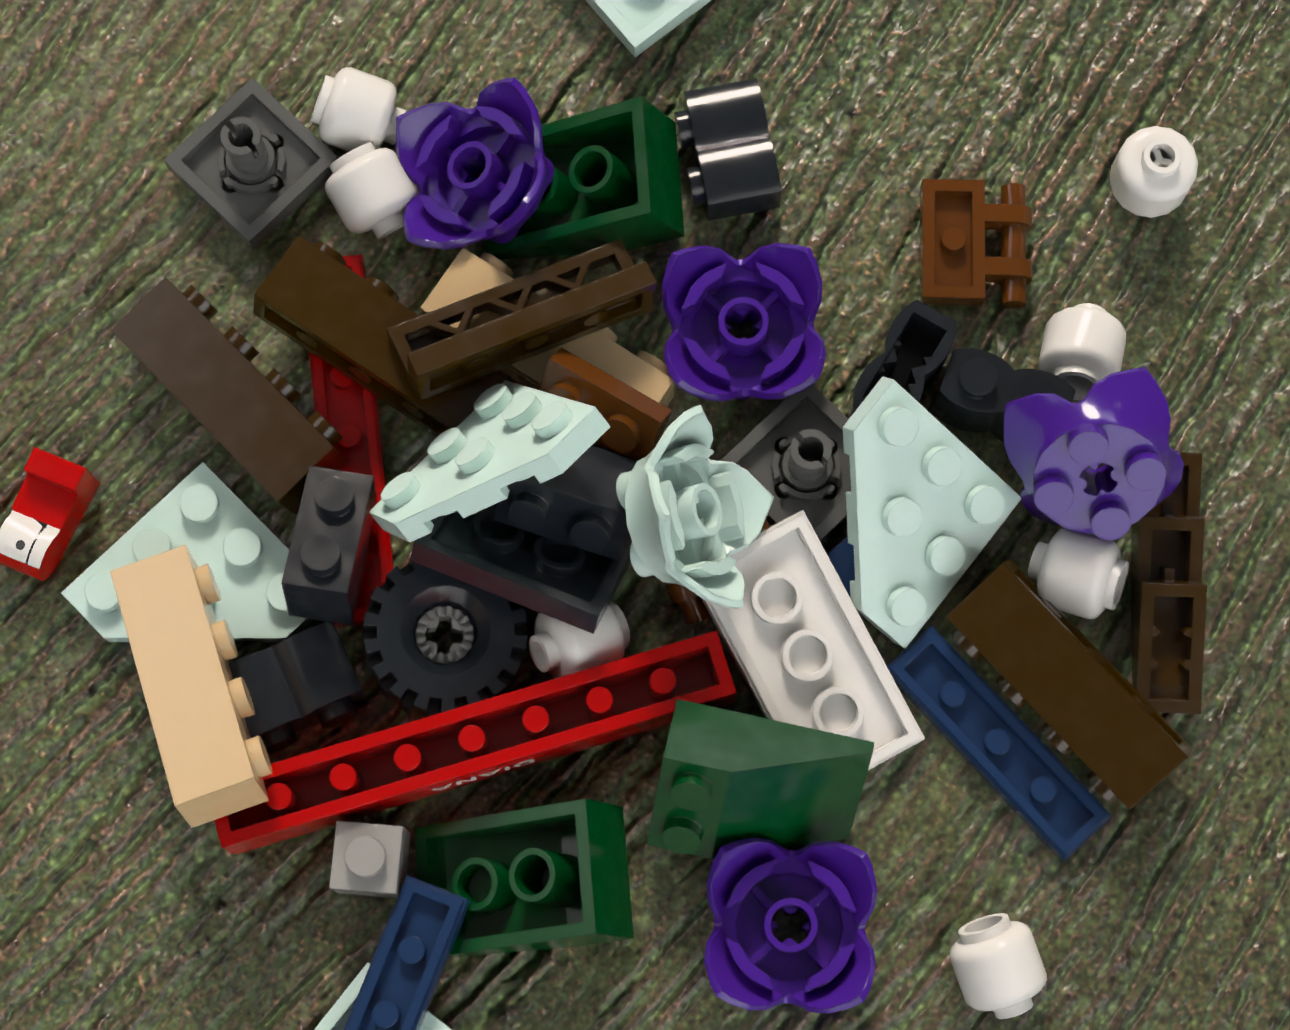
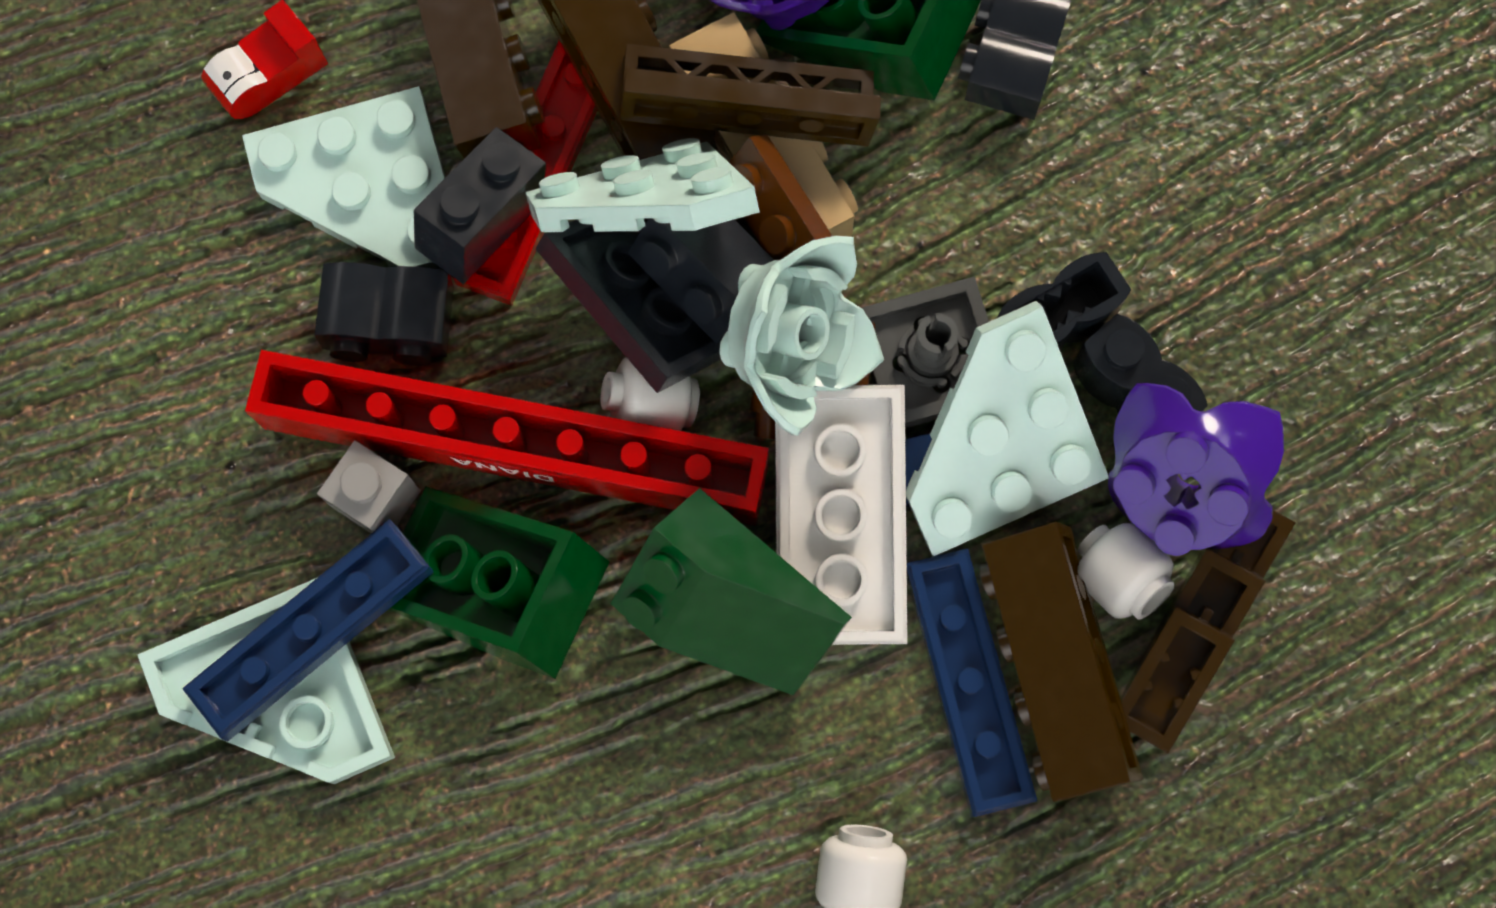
camera: 30 degrees right, 0 degrees up
tan brick [110,545,273,828] -> none
black bush [362,558,528,718] -> none
dark purple brick [662,243,826,401] -> none
dark purple brick [704,837,877,1014] -> none
reddish brown plate [920,179,1032,309] -> none
white head [1039,303,1126,401] -> none
white head [1110,126,1198,218] -> none

